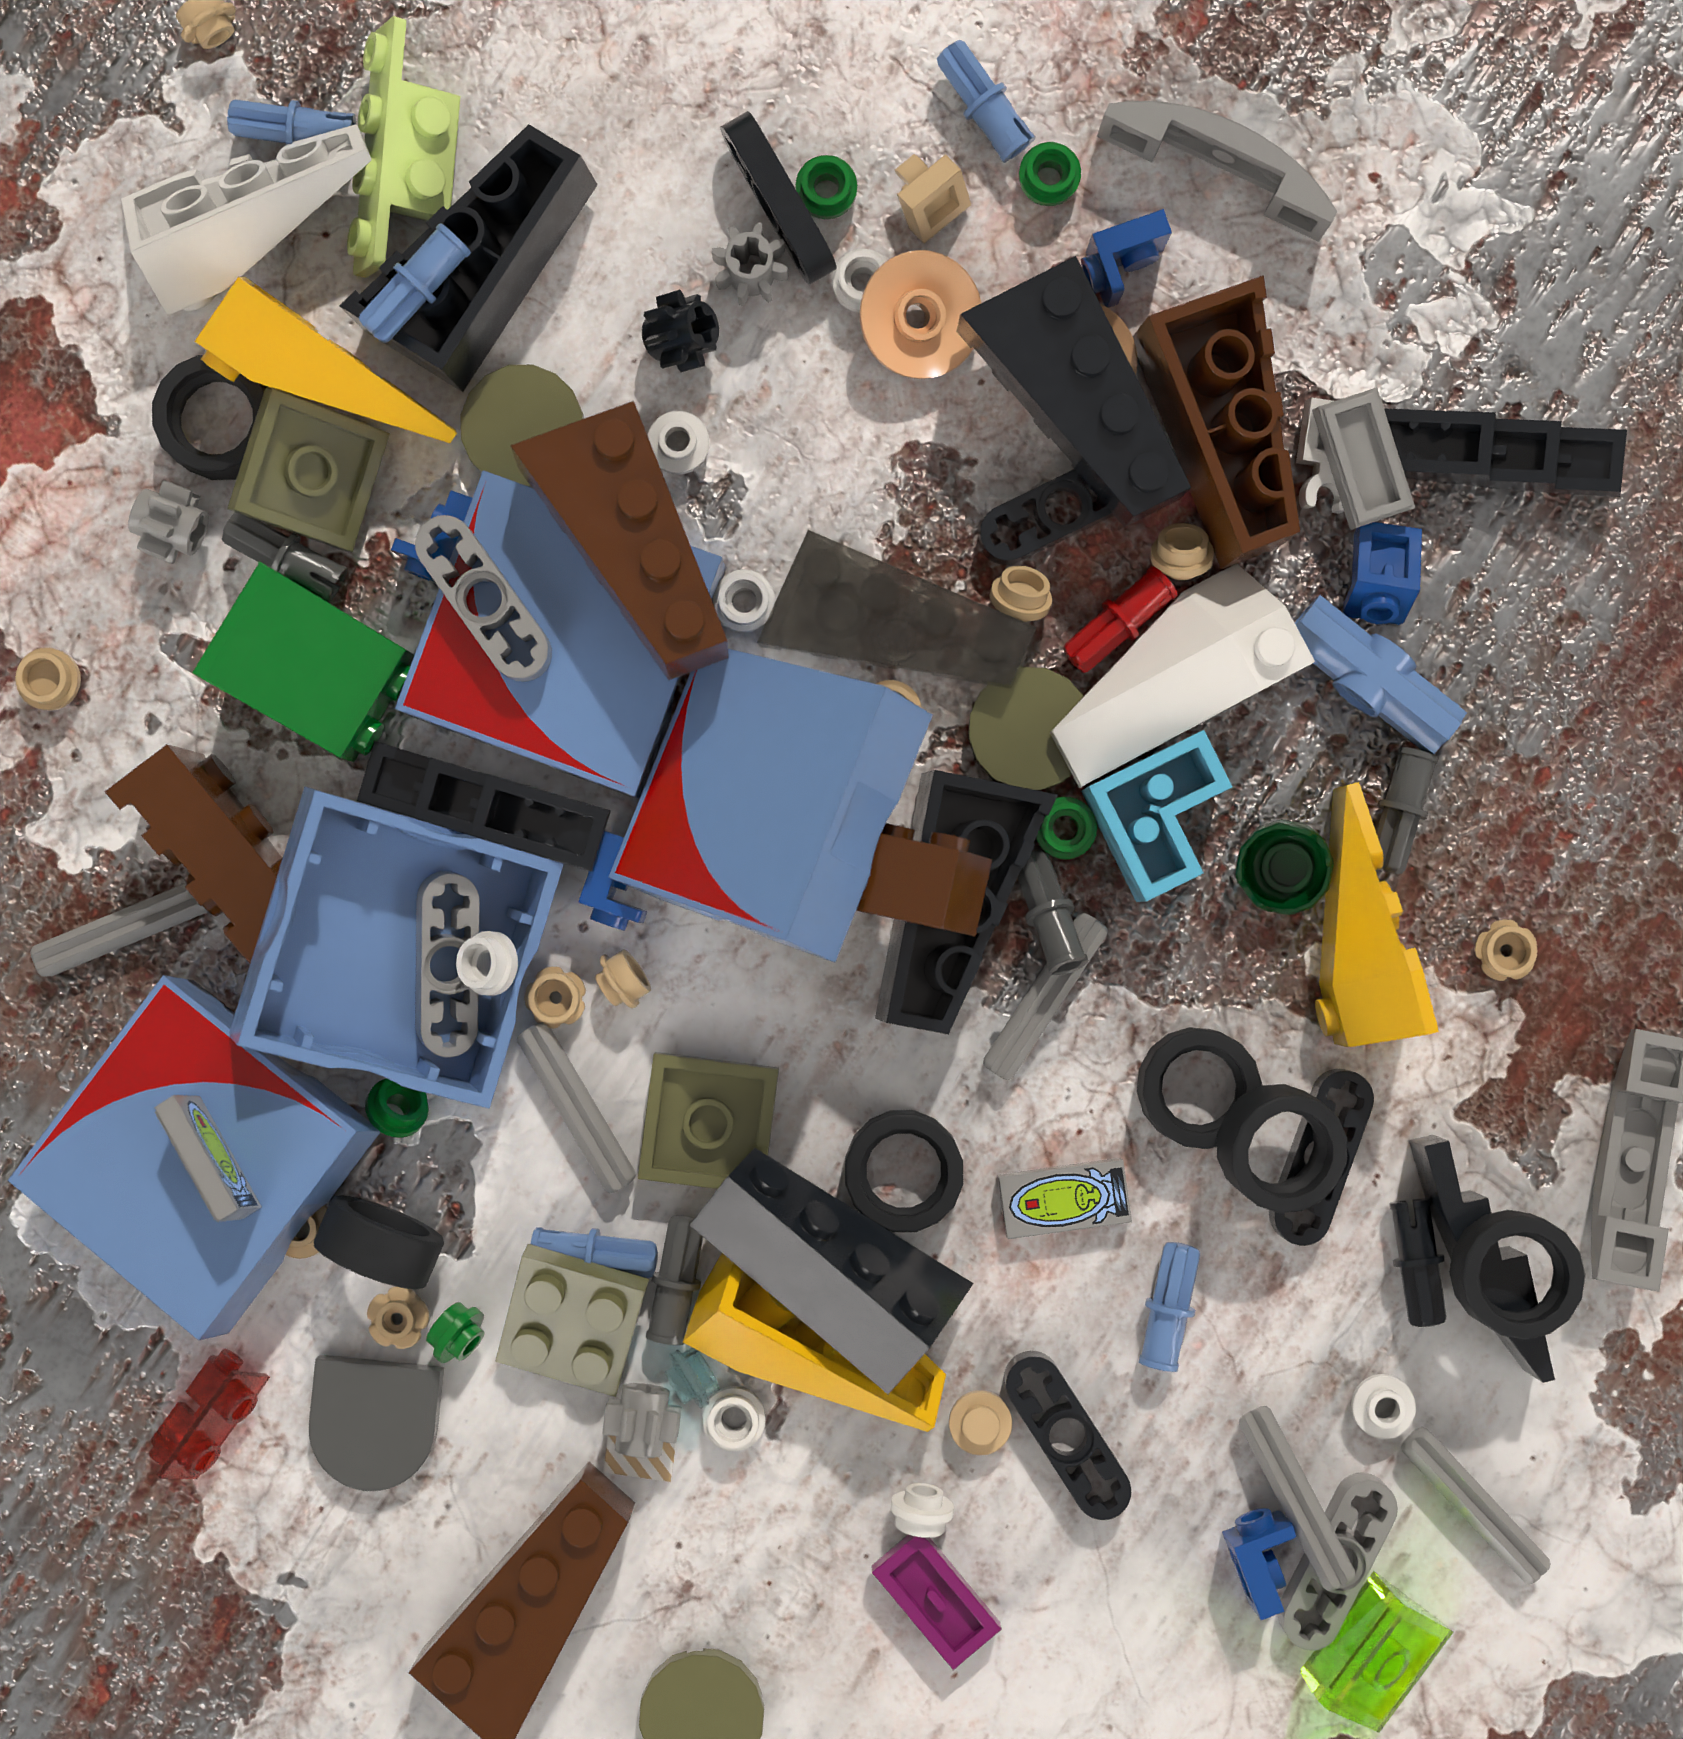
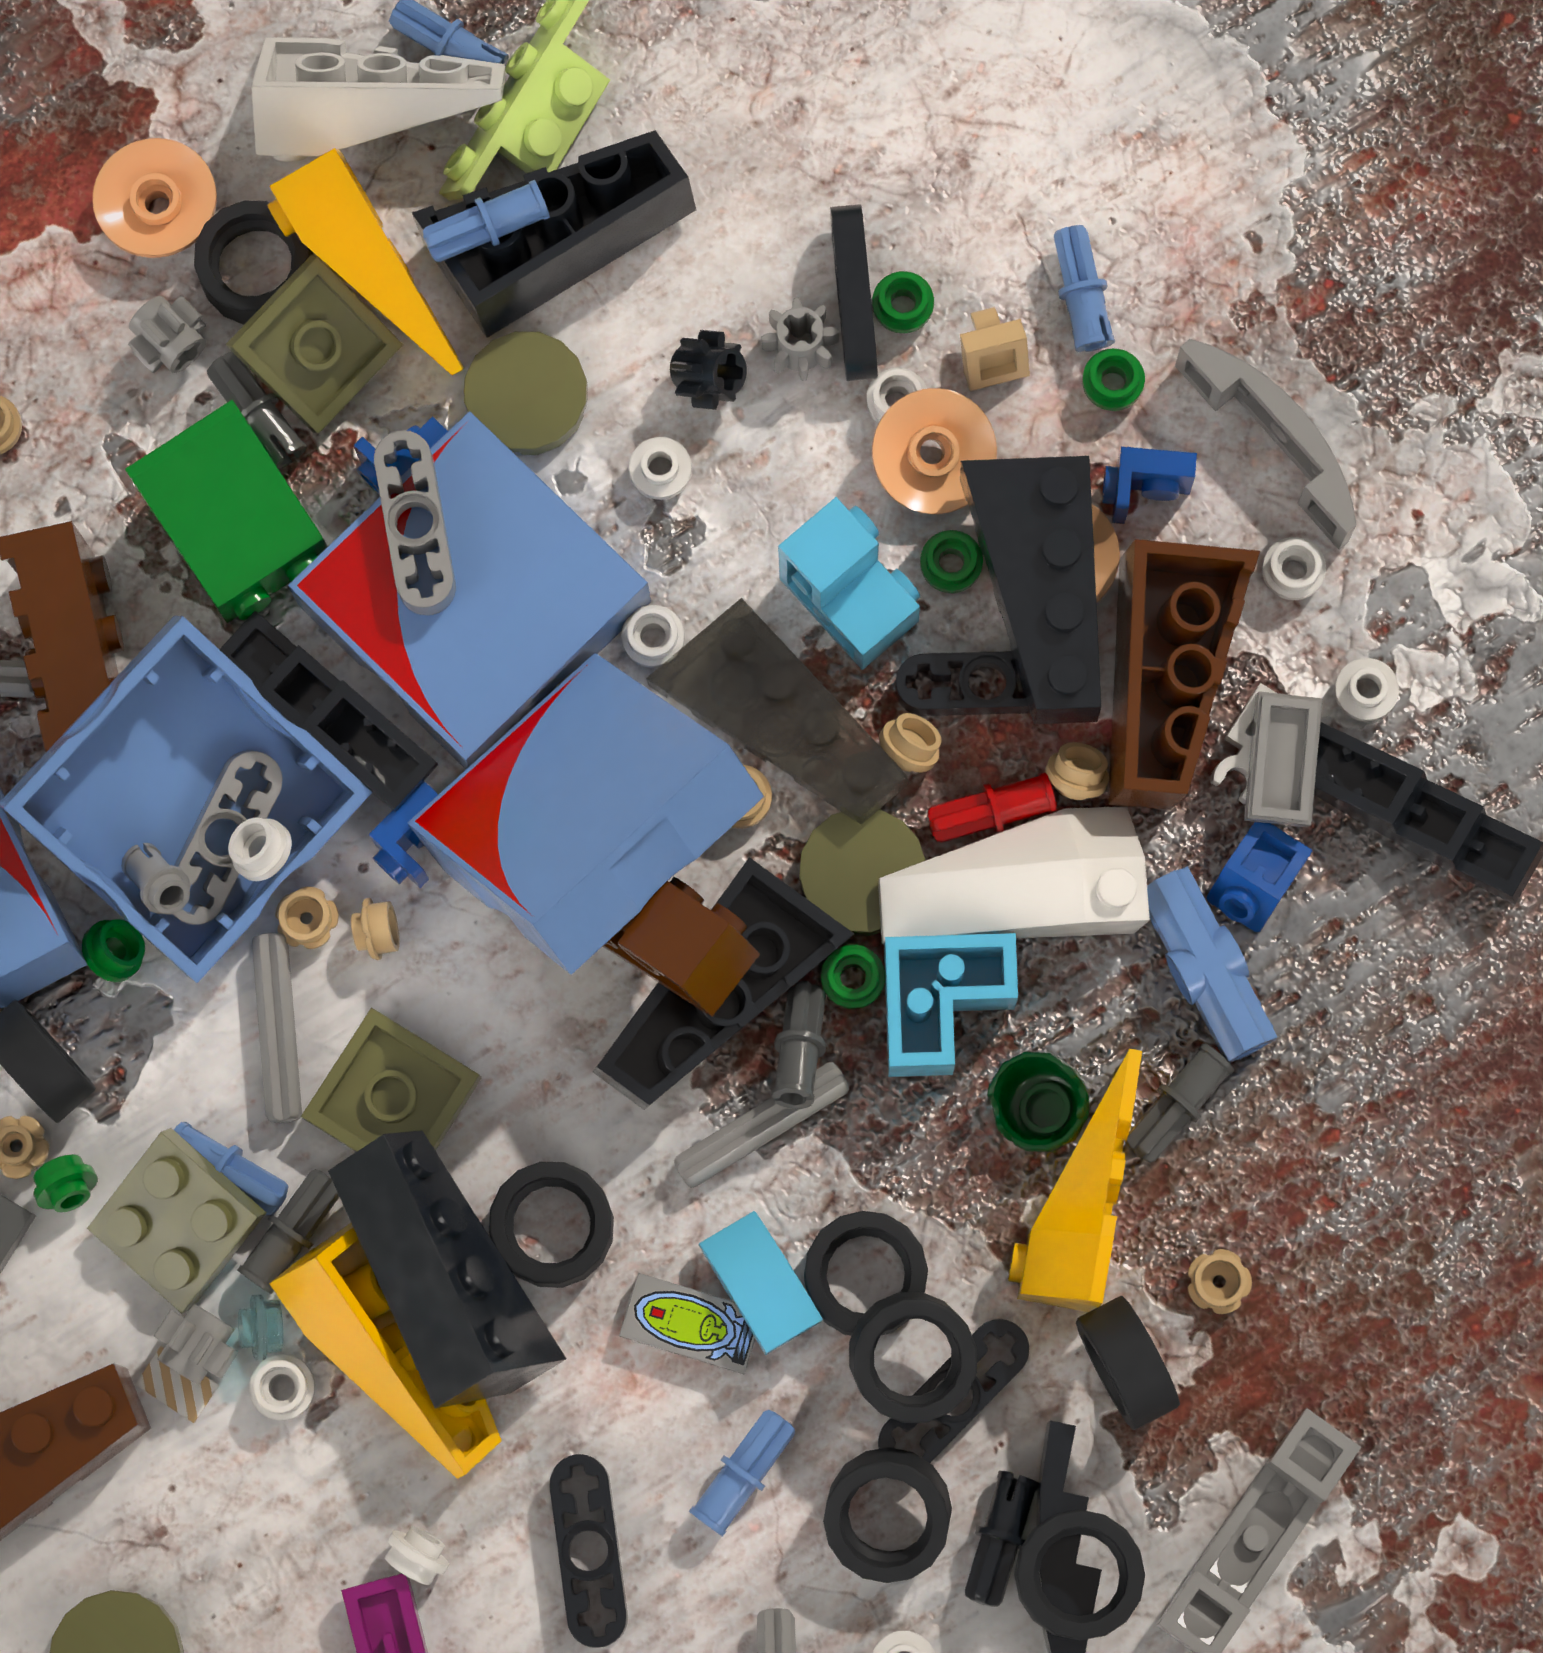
camera: 30 degrees right, 10 degrees down
reddish brown wedge [510,401,729,680] -> none
tan plate [949,1390,1012,1455] -> none
none -> light nougat dish [93,138,217,258]
none -> light grey pin [121,843,191,915]
none -> medium azure slope [698,1211,823,1355]
none -> medium azure brick [778,497,920,670]
none -> black tyre [823,1447,952,1583]
none -> green plate [920,530,983,593]
none -> black tyre [1076,1296,1180,1430]
none -> white plate [1262,537,1326,600]
none -> white plate [1334,658,1399,722]

